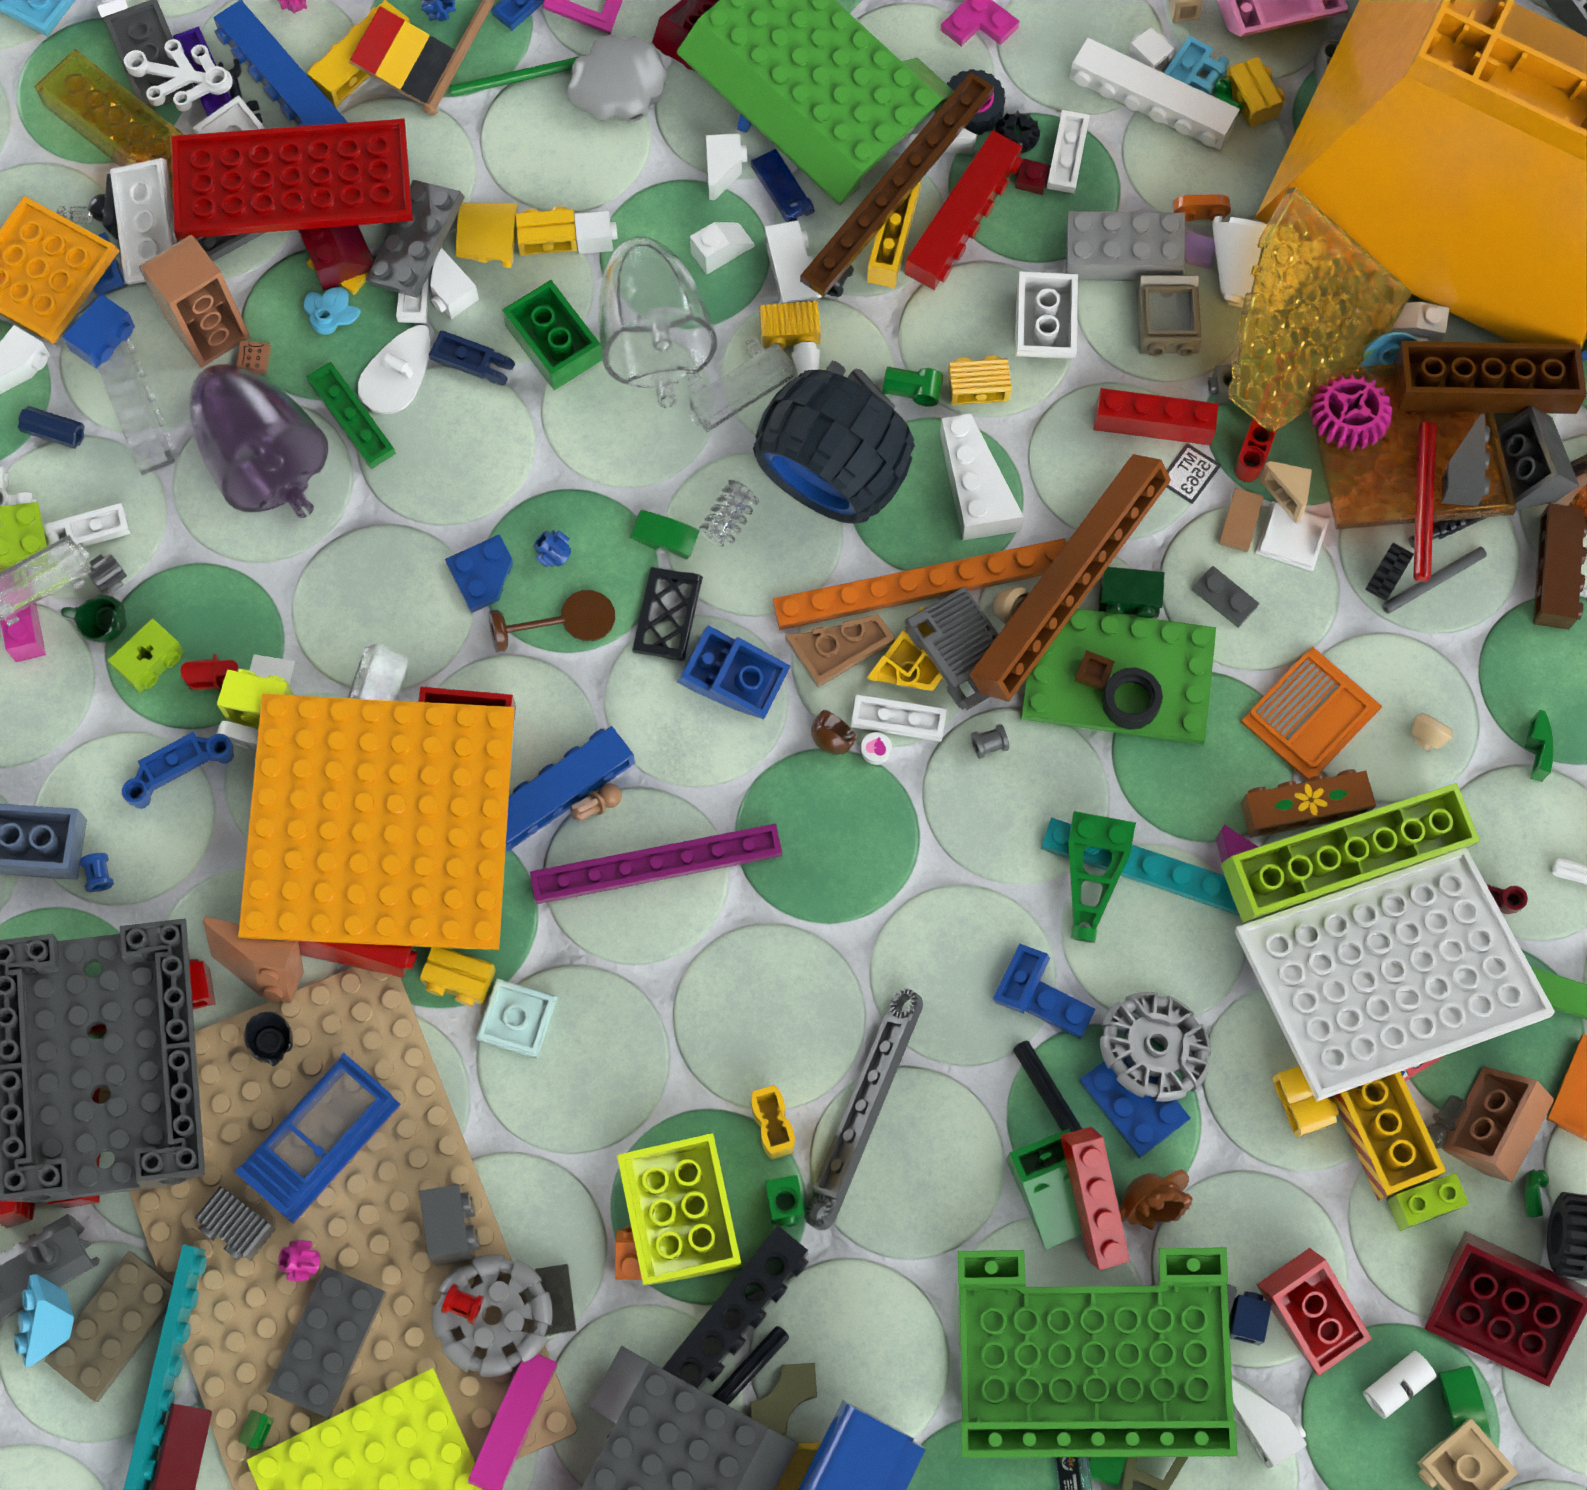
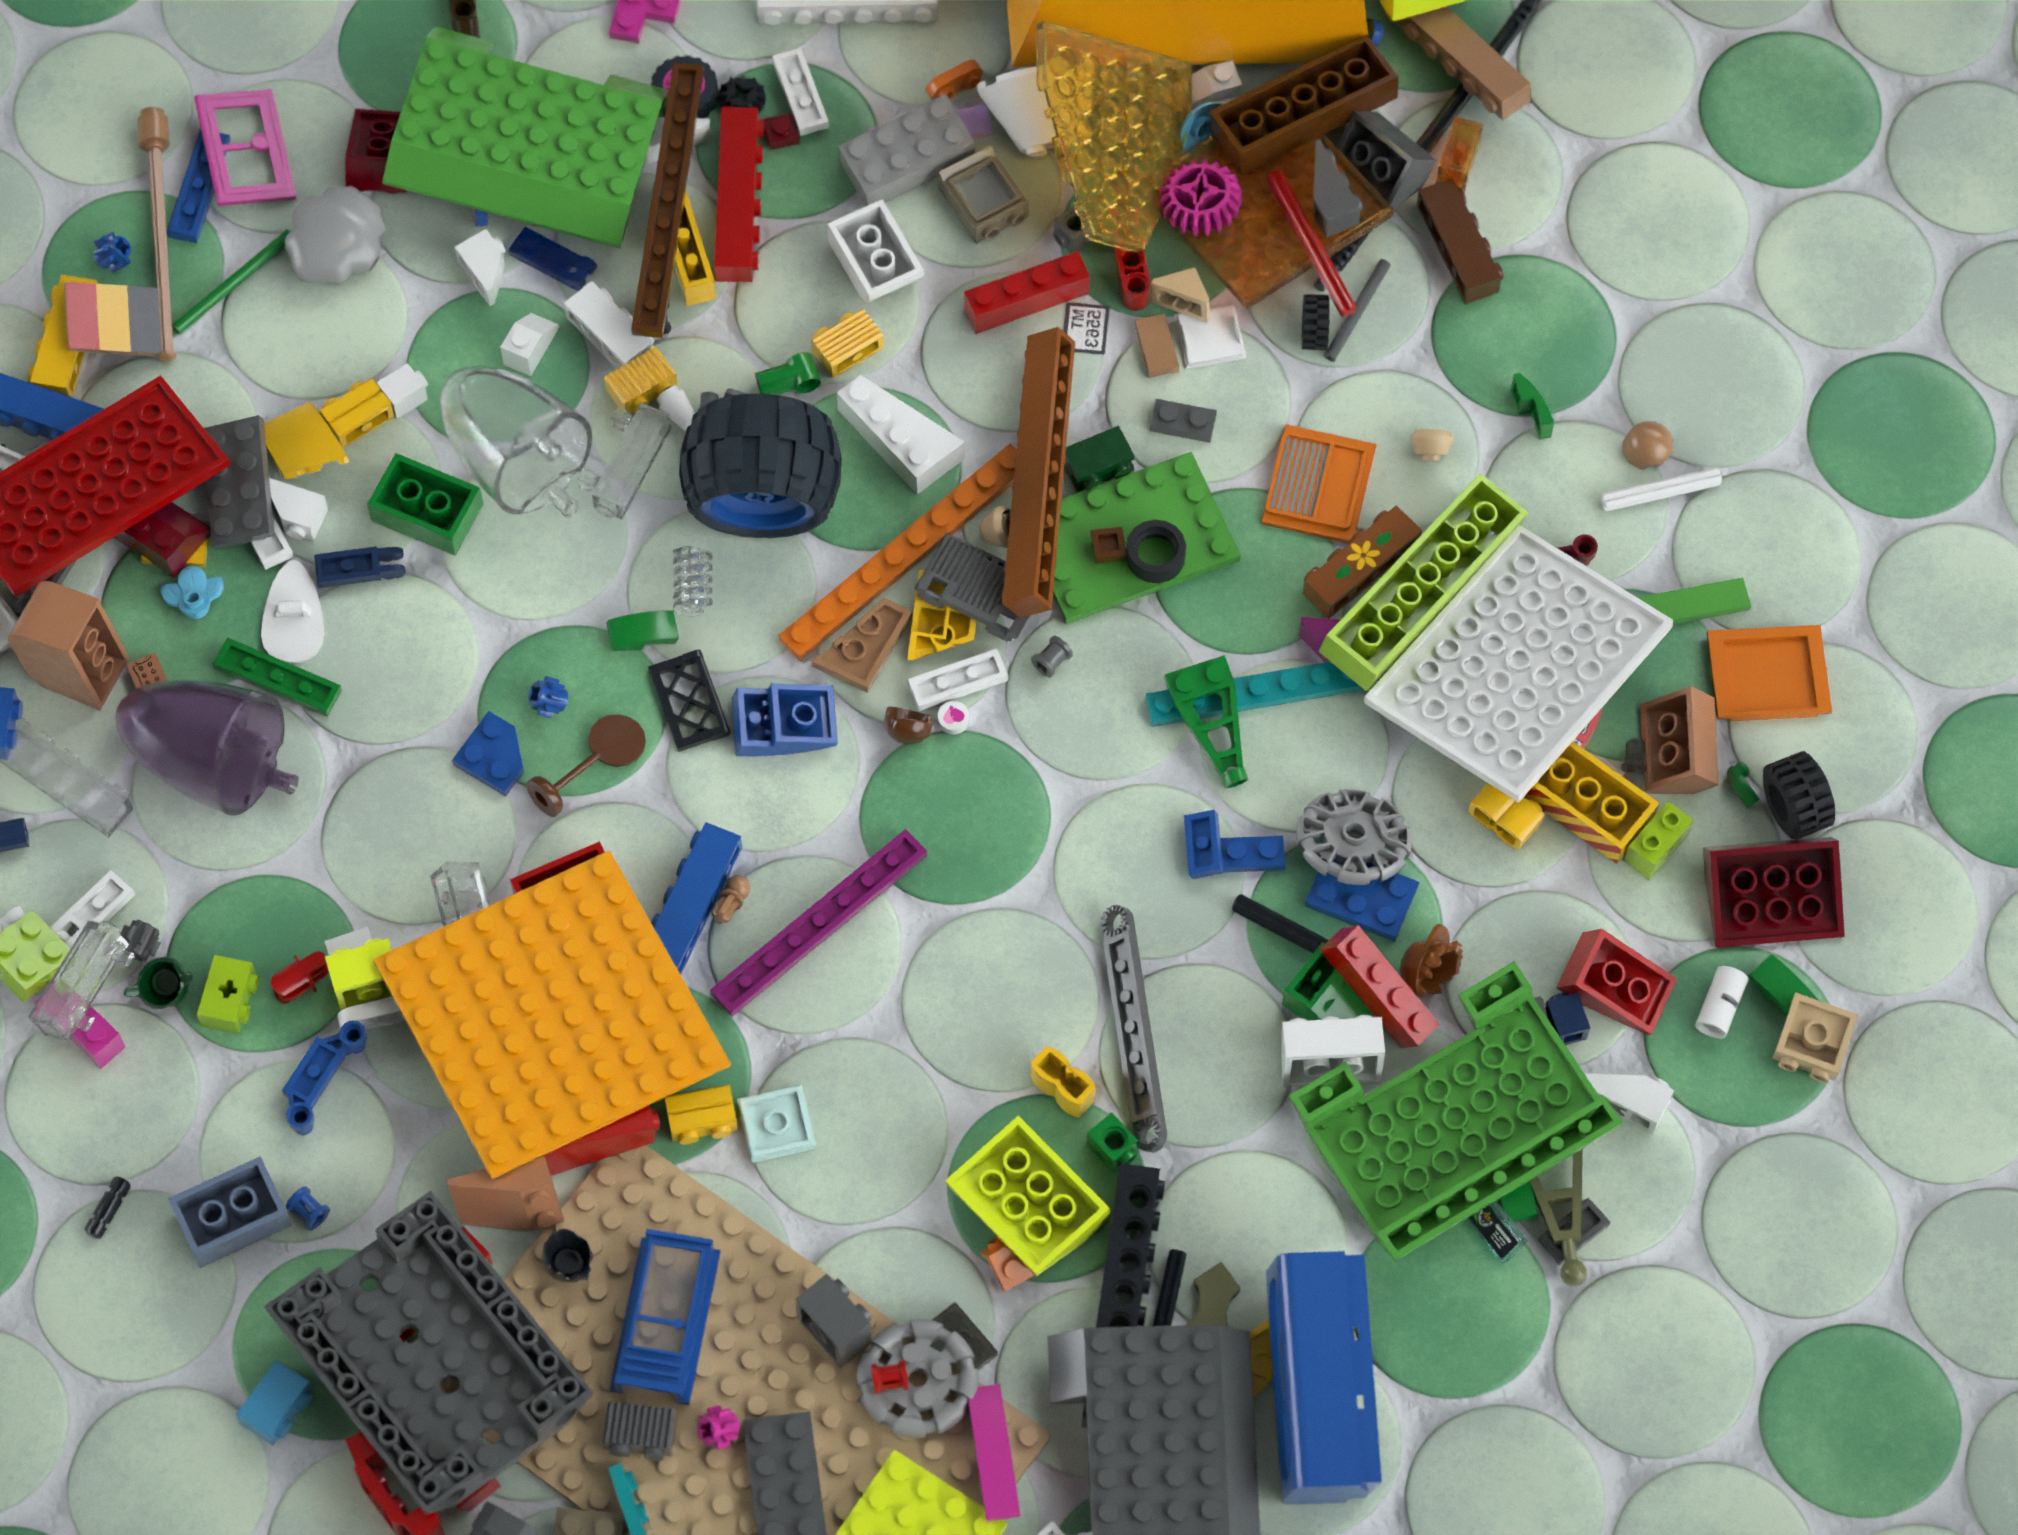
camera: 30 degrees left, 5 degrees down
none -> white slope [1281,1015,1385,1087]

